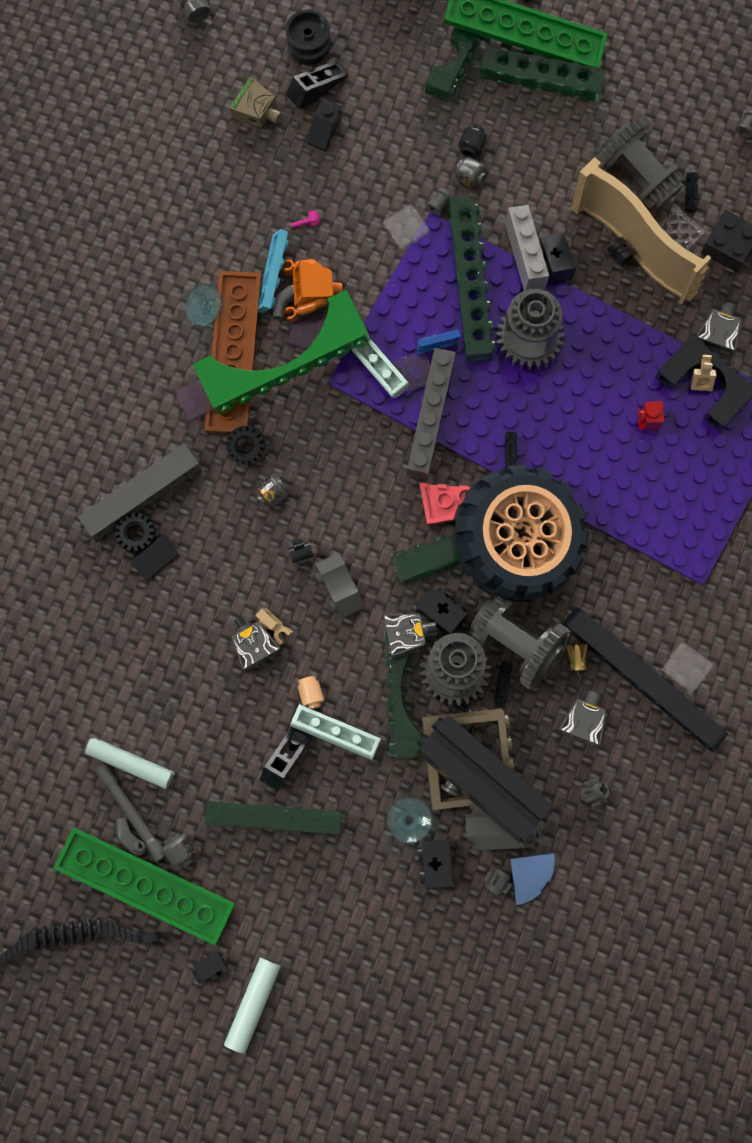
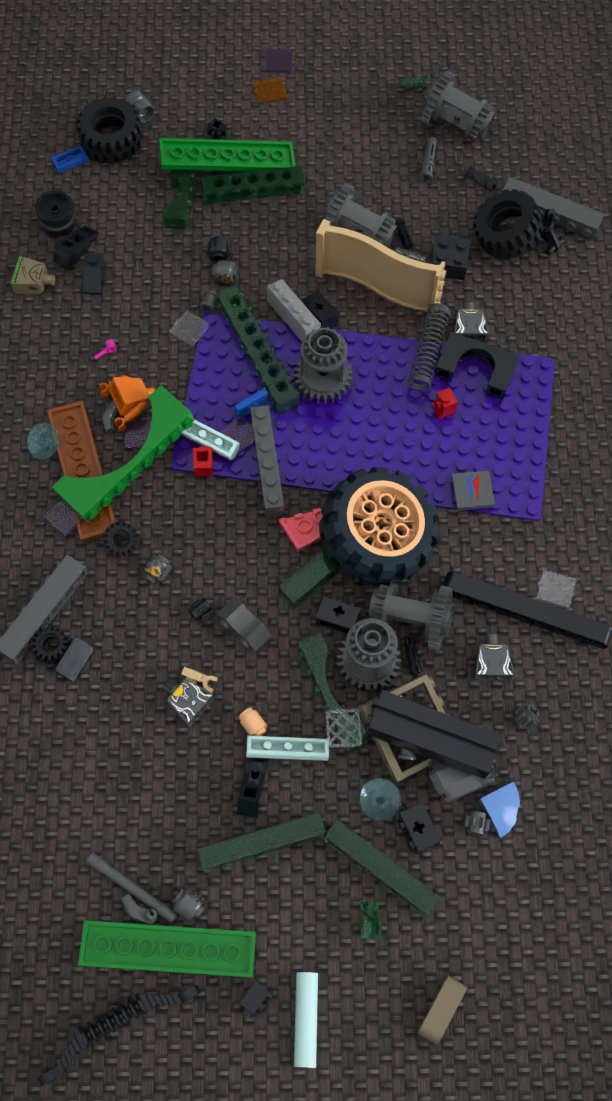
camera: 25 degrees left, 10 degrees down
light aqua brick [85,738,175,789] -> none
medium azure plate [258,229,288,314] -> none
dark grey torso [384,614,437,659] -> none
black axle [505,432,517,468] -> none
pearl gold piece [565,644,588,677] -> none
black wheel [607,237,636,266] -> none
tan plate [691,355,716,391] -> none
none -> red brick [193,446,214,477]
none -> clear green brick [324,820,441,918]
none -> clear window [325,709,362,748]
none -> clear green plate [360,901,382,940]
none -> dark grey piece [408,303,451,391]
none -> dark tan beam [417,975,467,1045]
none -> dark grey tile [451,470,495,510]

